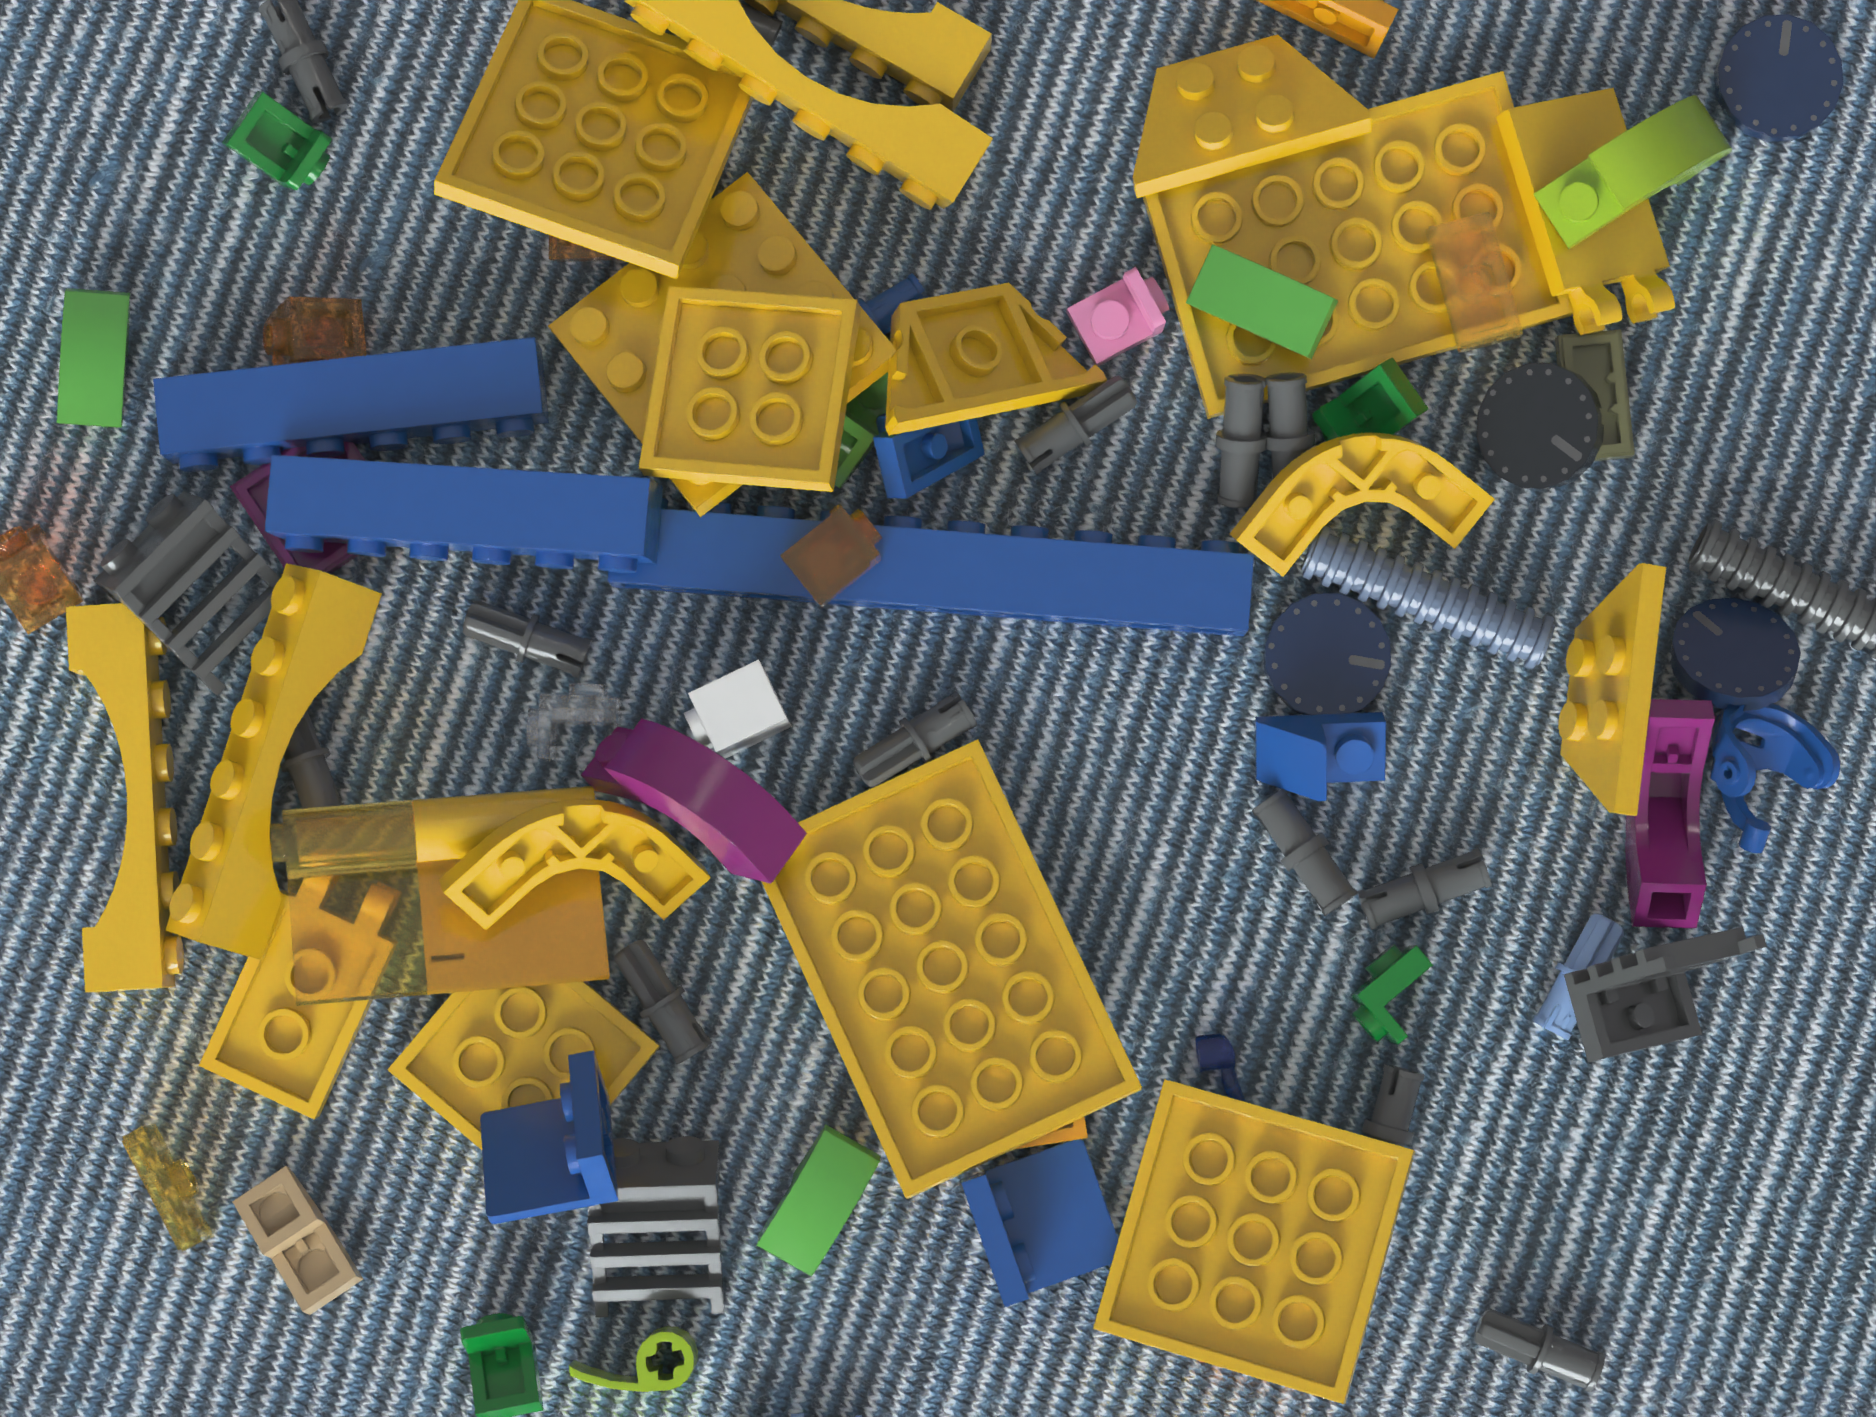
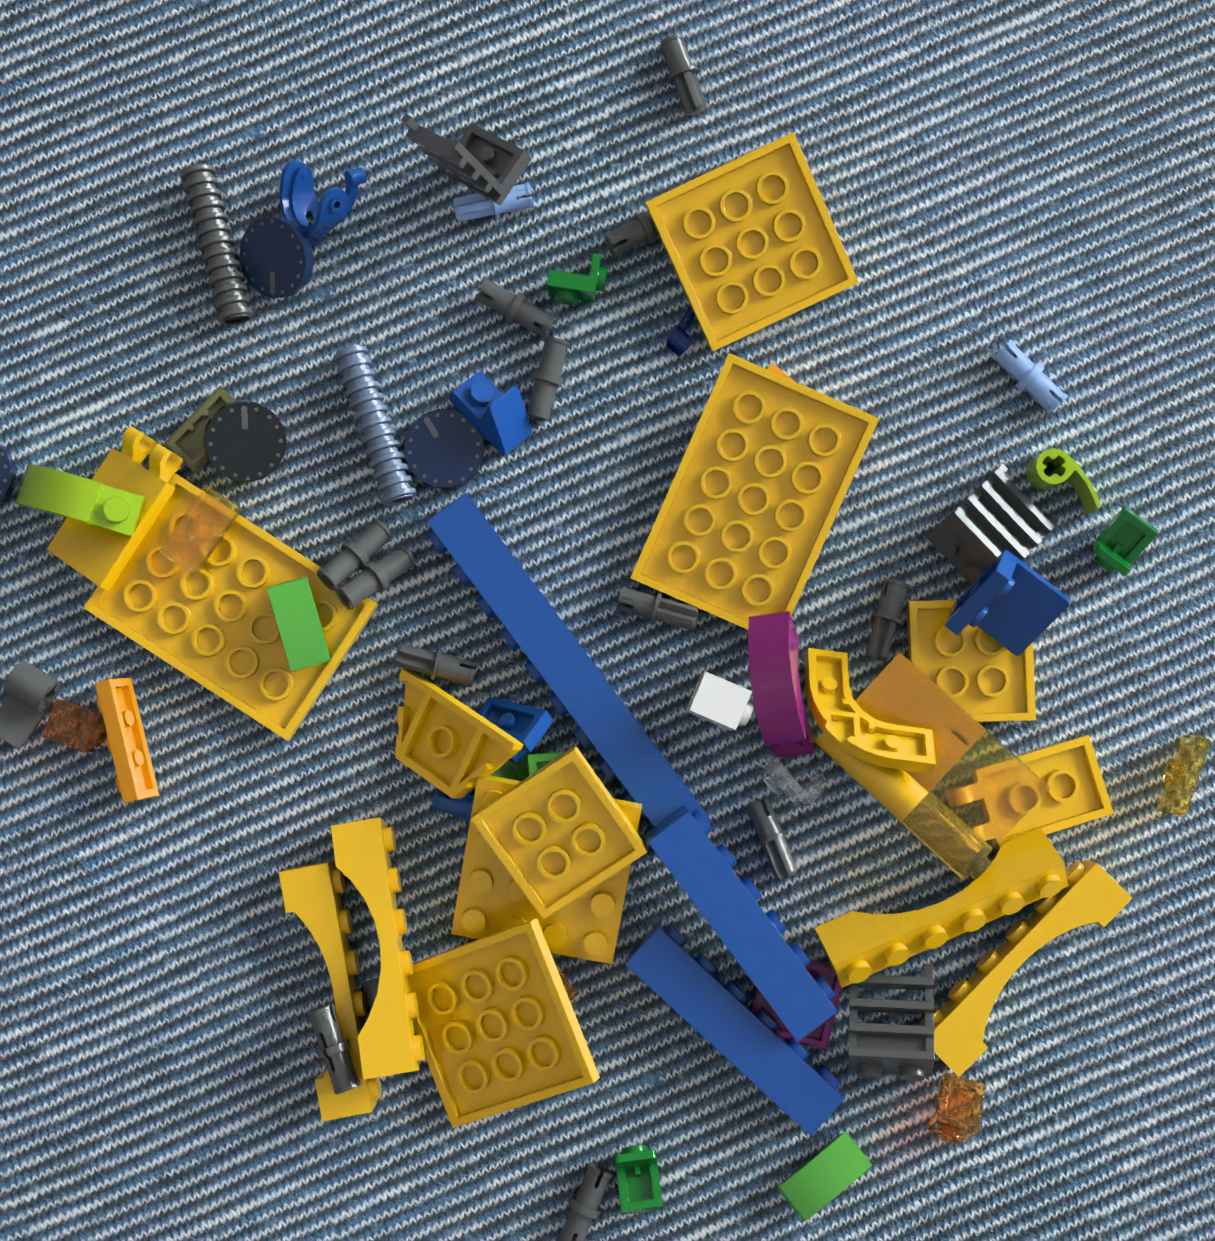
camera: 135 degrees left, 0 degrees up
tan slope [232,1166,363,1315] -> none
clear orange bracket [263,296,367,366] -> none
dark grey axle [280,711,346,824] -> none
bright green slope [756,1124,881,1276] -> none
clear orange bracket [780,503,883,608] -> none
blue bracket [961,1139,1118,1307] -> none
bright pink bracket [1066,267,1169,366] -> none
yellow wing [1133,34,1372,198] -> none
yellow plate [1230,433,1495,577] -> none
green bracket [1312,357,1429,441] -> none
yellow wing [1558,563,1666,816] -> none
magenta arch [1625,699,1715,928] -> none

